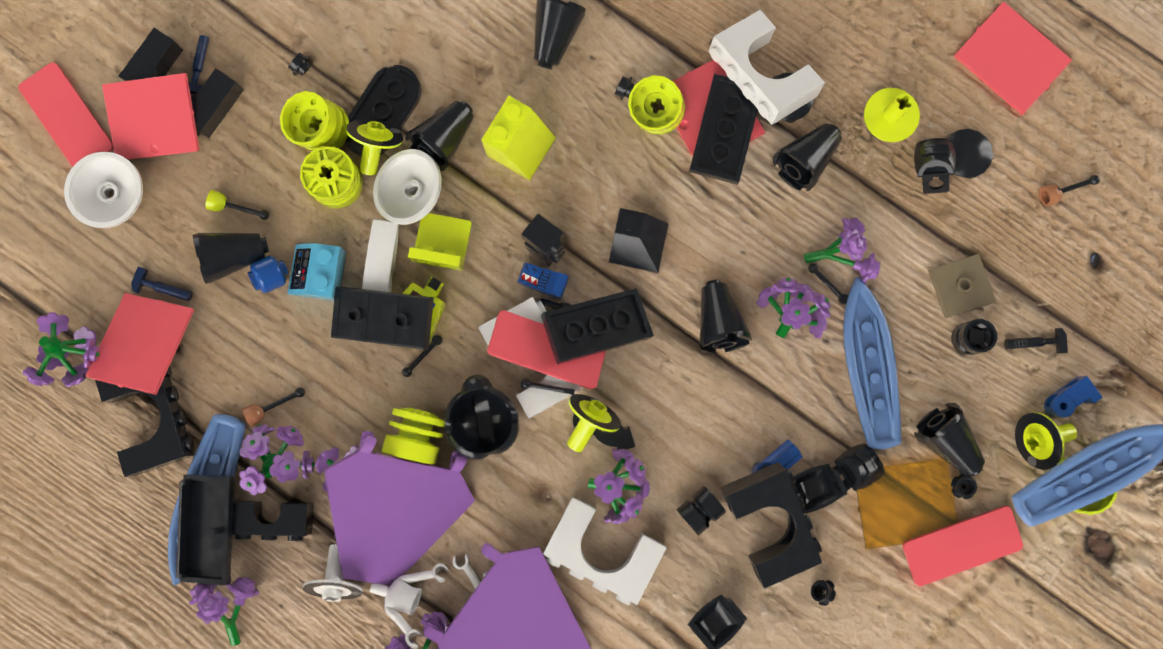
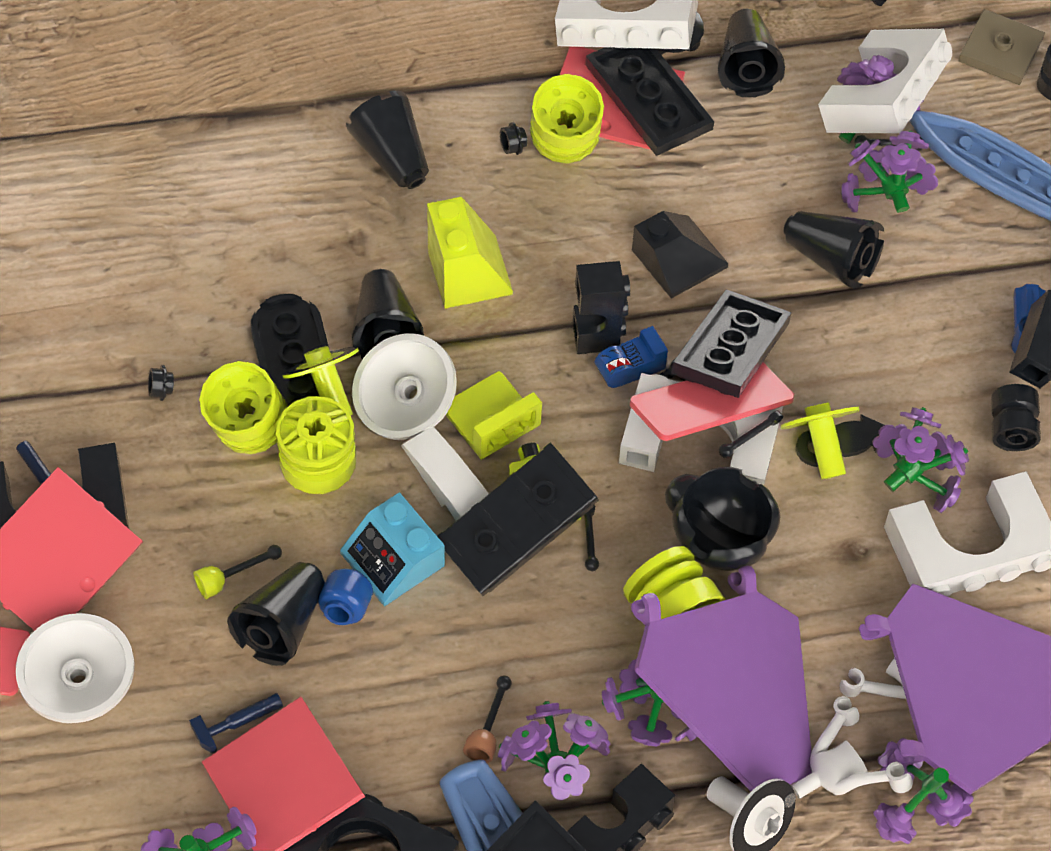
camera: 50 degrees left, 25 degrees down
none -> white arch [818,29,952,134]

